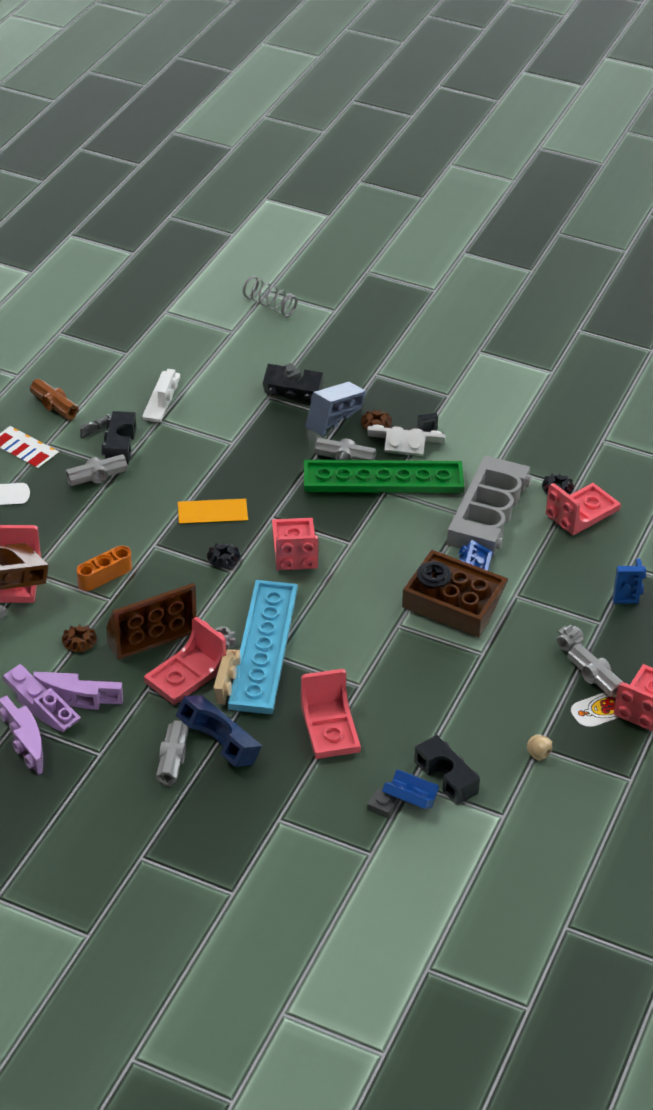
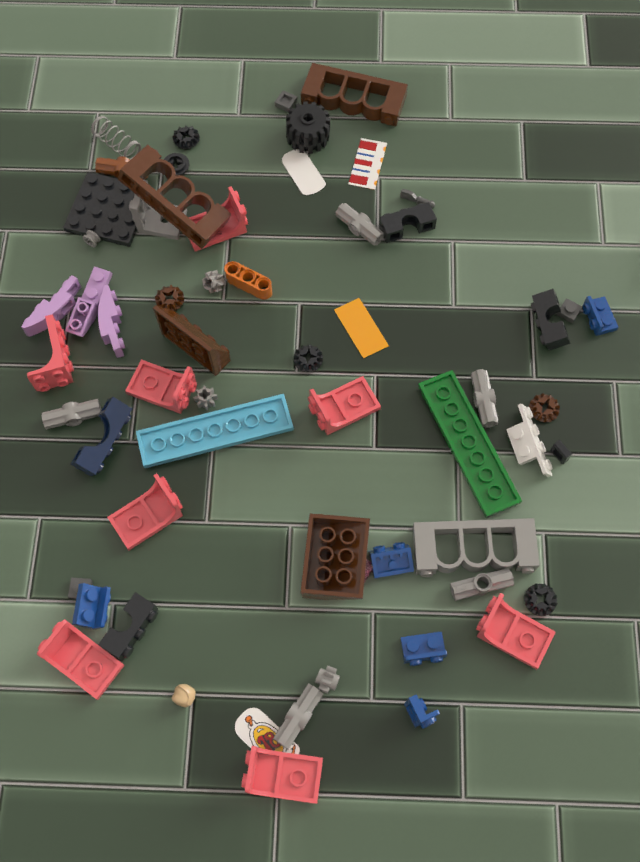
camera: 70 degrees right, 25 degrees up
dark orange piece [30,378,79,420] -> none
white bracket [142,369,180,422] -> none
tan hinge [213,649,241,705] -> none
sand blue wedge [305,382,366,436] -> none
black gear [417,561,451,589] -> none
none -> coral bracket [27,314,74,392]
none -> coral bracket [37,619,125,700]
none -> light grey gear [202,270,225,293]
none -> blue bracket [400,632,447,666]
none -> light grey piece [450,568,514,601]
none -> blue bracket [582,296,618,336]

